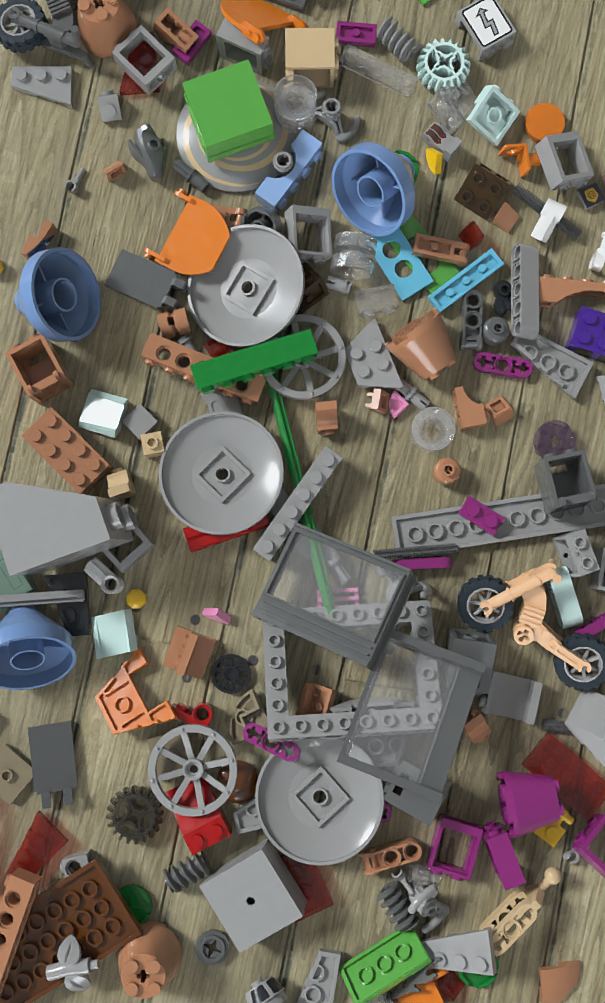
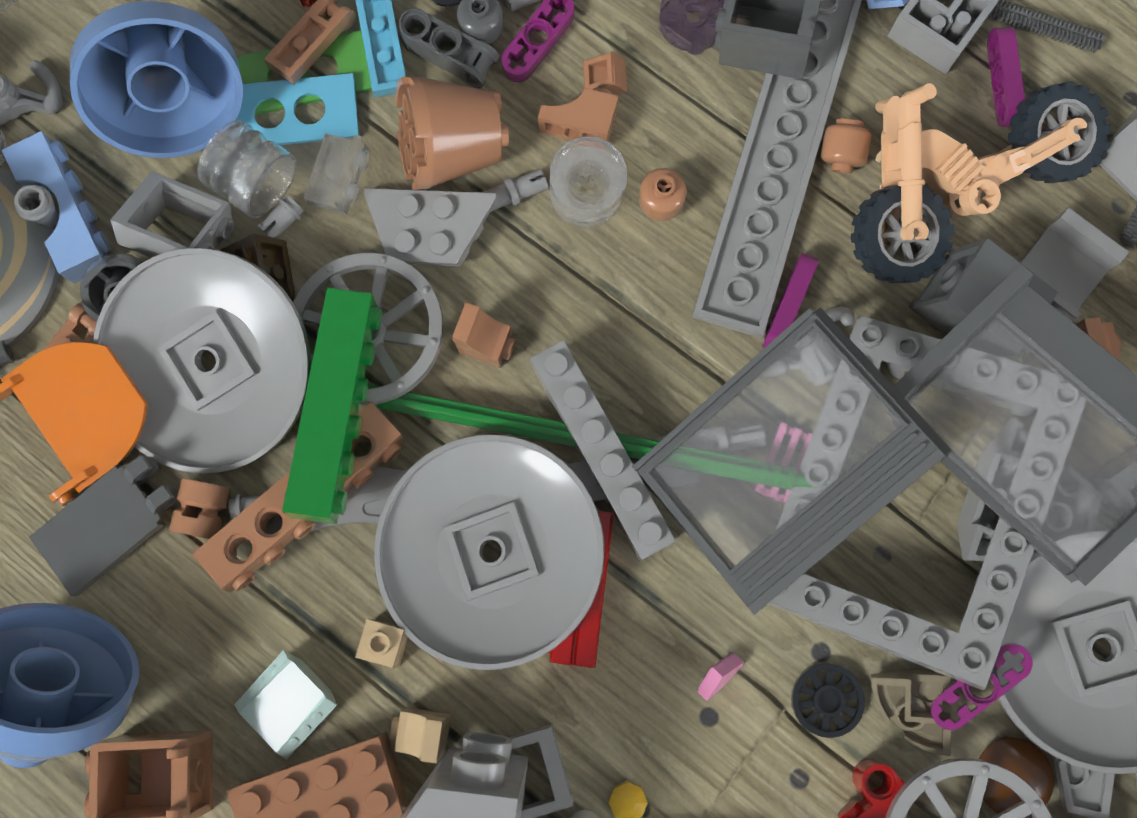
camera: 60 degrees left, 5 degrees down
light grey piece [122,404,159,441] -> none
nougat bracket [163,626,217,680] -> none
clear red slope [203,338,231,358] -> none
nougat bracket [295,682,337,715] -> none
nougat tile [365,389,390,414] -> none
dark grey axle [373,543,458,560] -> none
bright pink tile [389,390,409,419] -> none
magenta plate [457,496,505,536] -> none
light aqua beam [546,566,583,629] -> none
light grey window [552,529,600,577] -> none
none -> nougat head [821,119,872,174]

